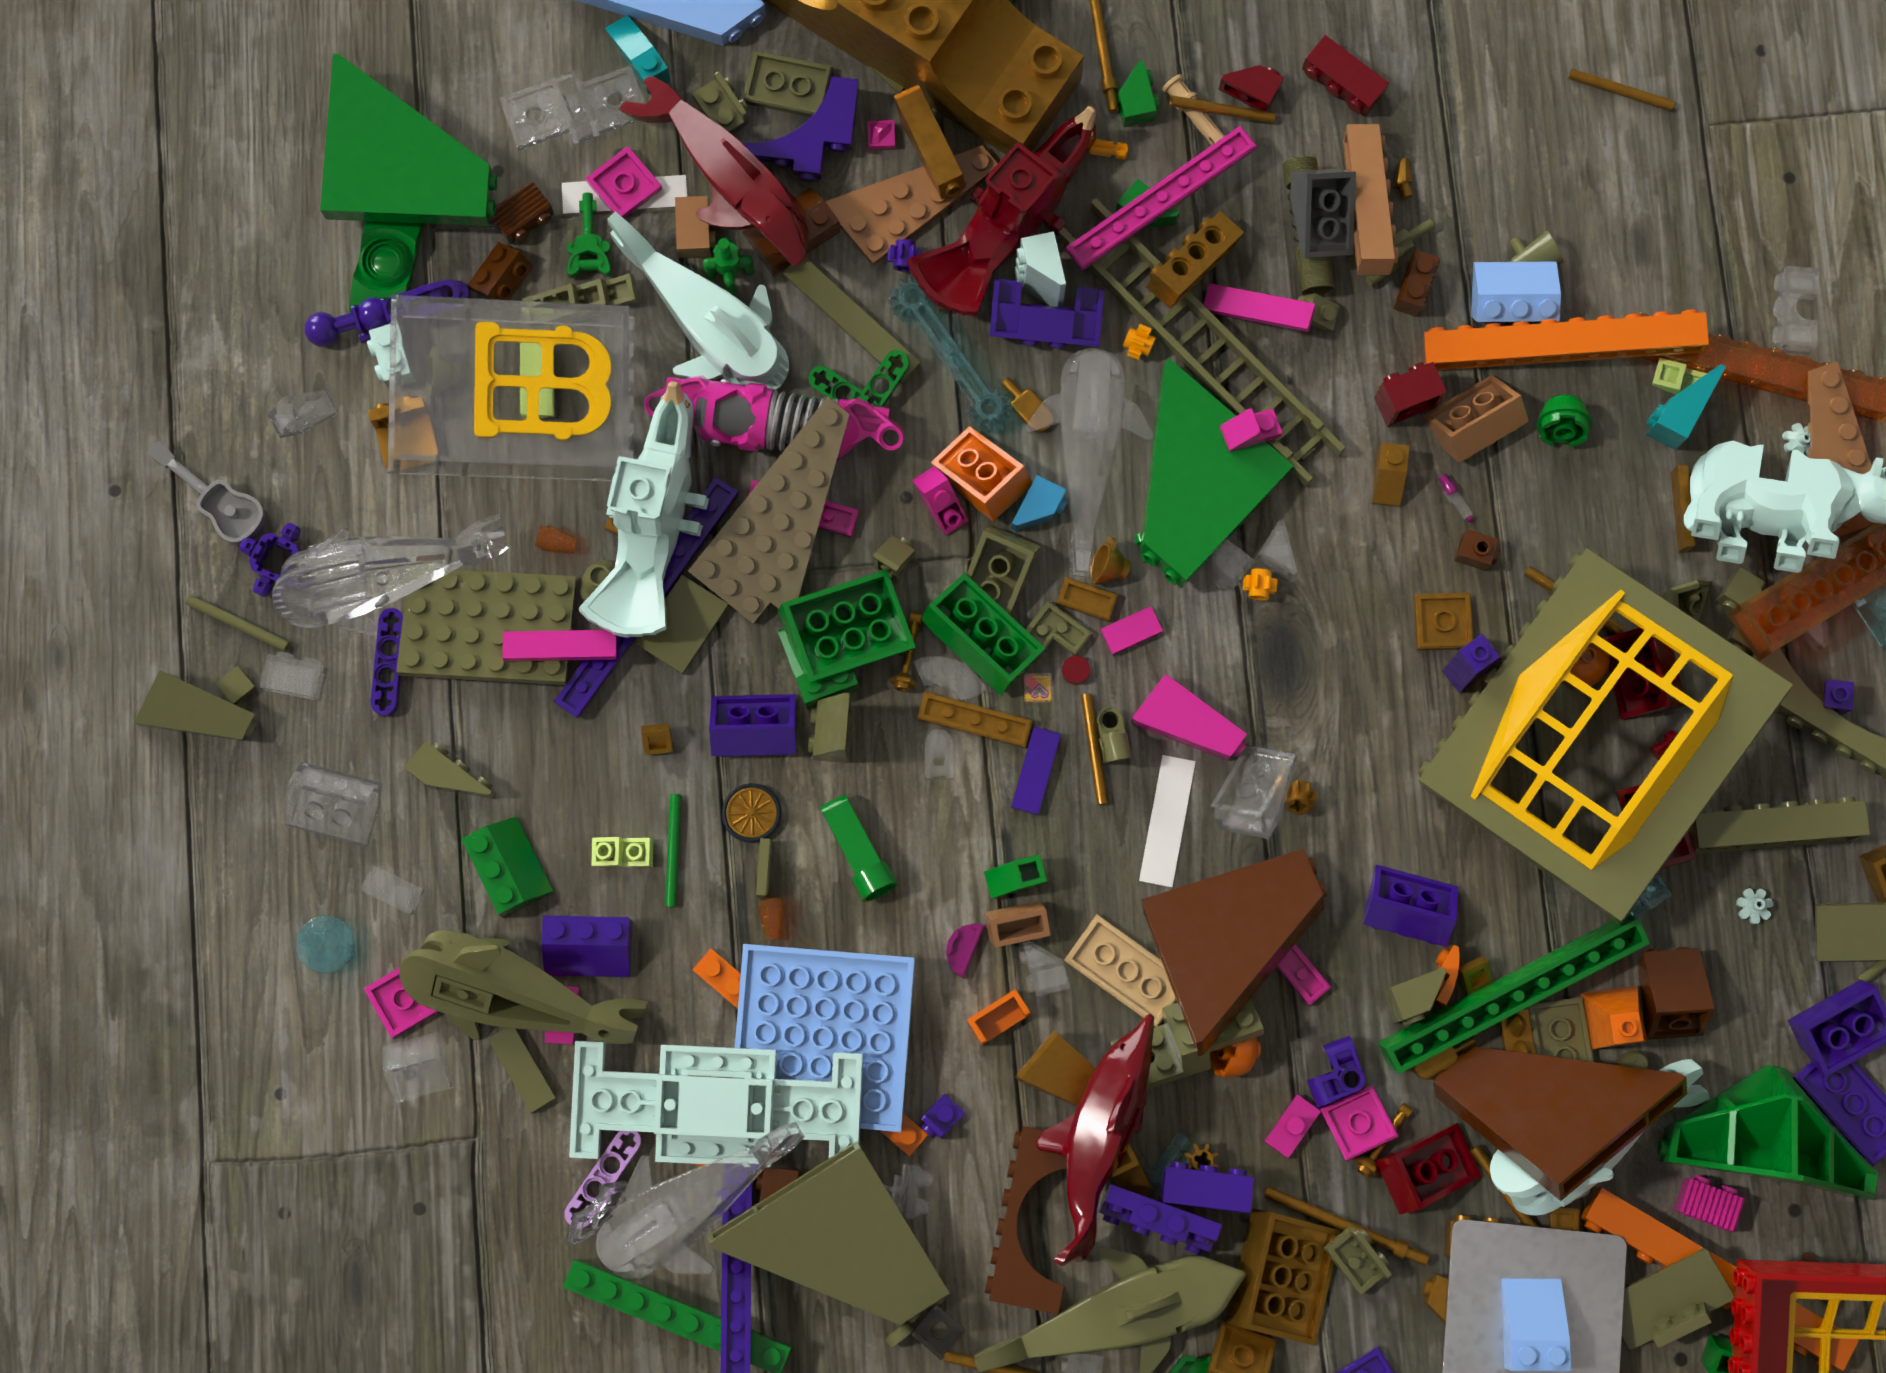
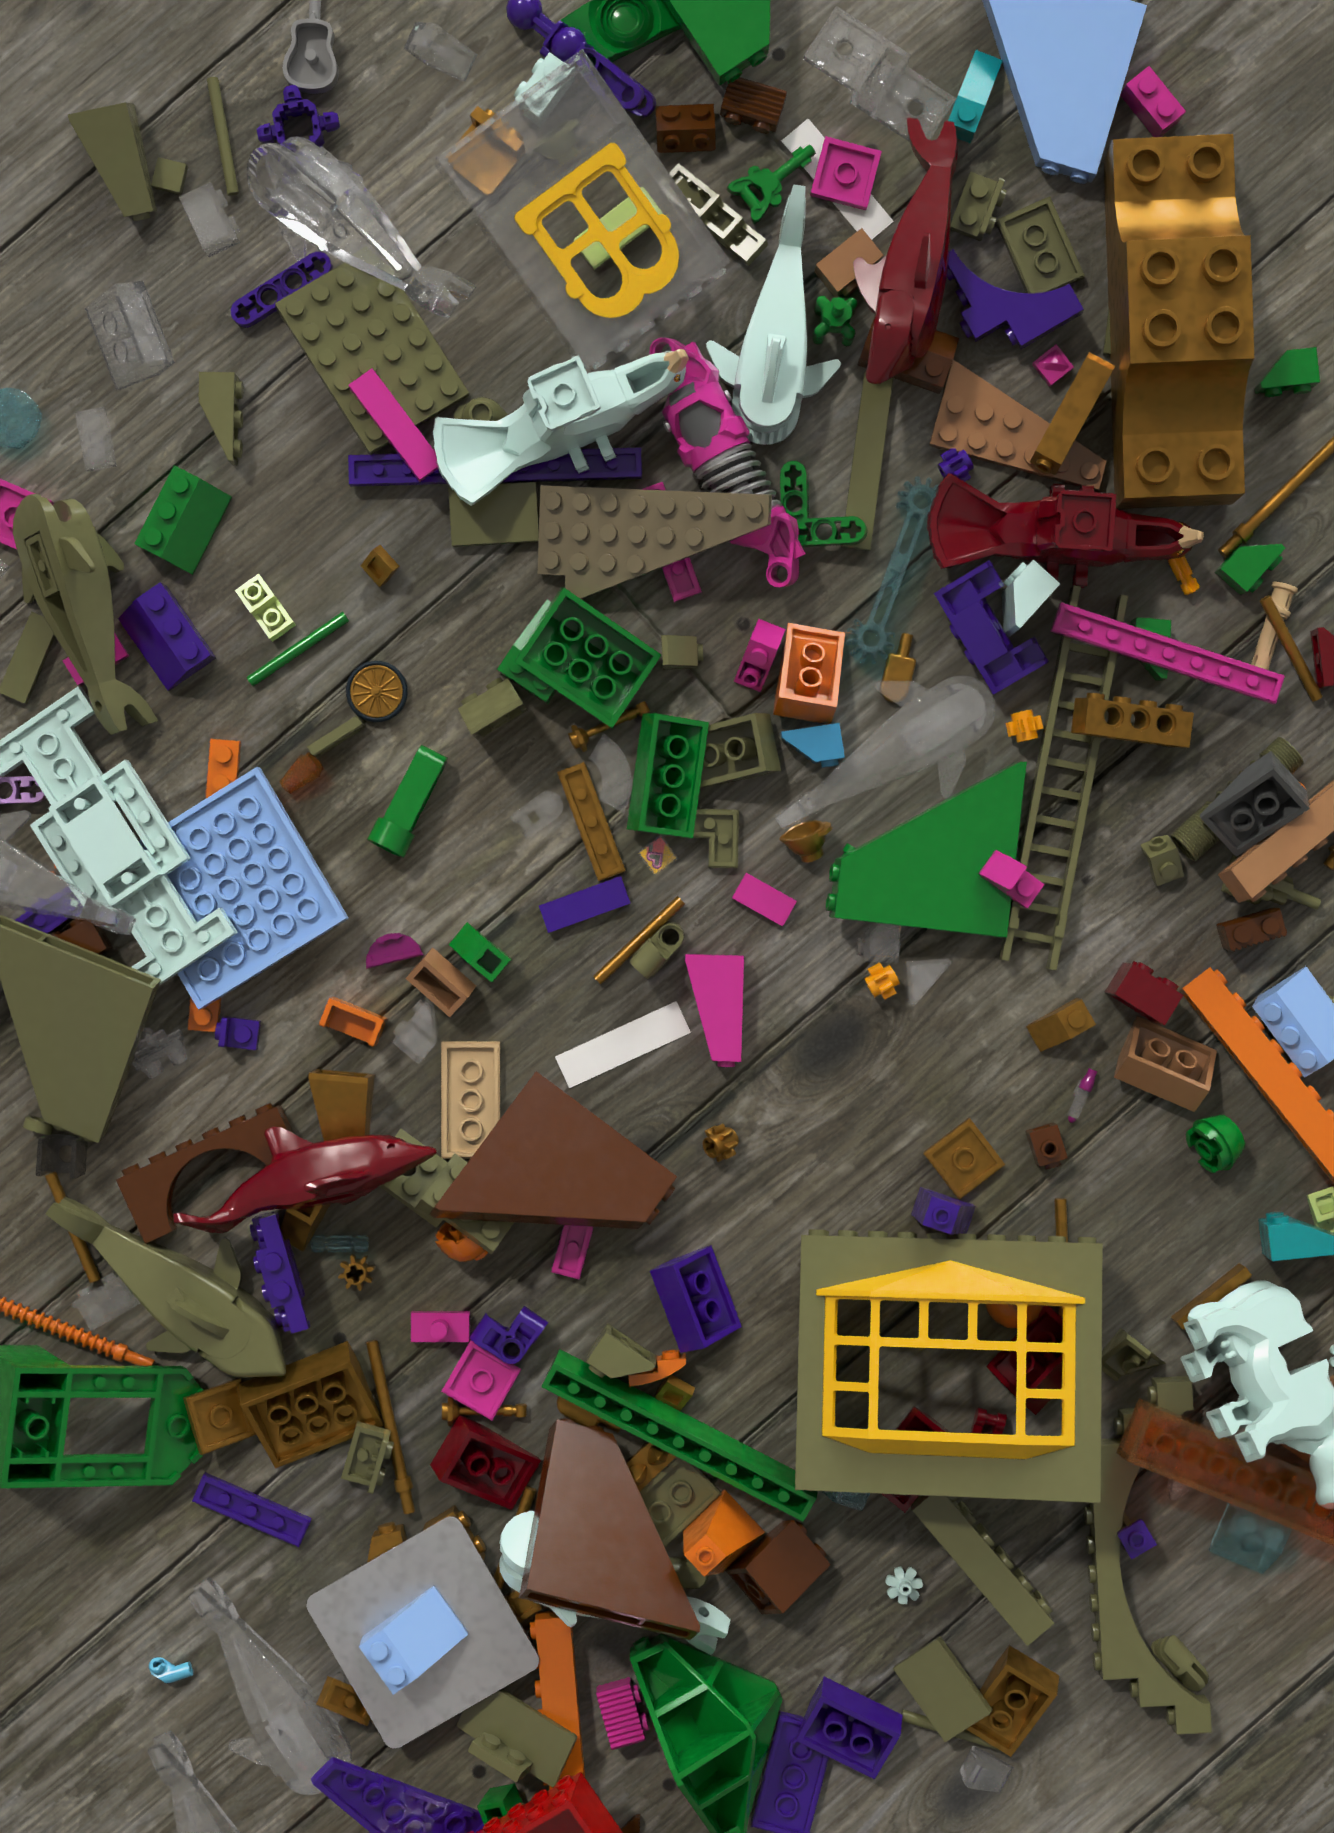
camera: 55 degrees right, 10 degrees up
clear orange cone [535,524,578,554] -> none
dark purple slope [709,694,797,757] -> none
pearl gold tile [1056,577,1118,622] -> none
dark red tile [1062,655,1090,685] -> none
dark purple slope [1158,1162,1254,1213] -> none
dark pink tile [1203,283,1316,332] -> none
clear slope [1210,745,1297,839] -> none

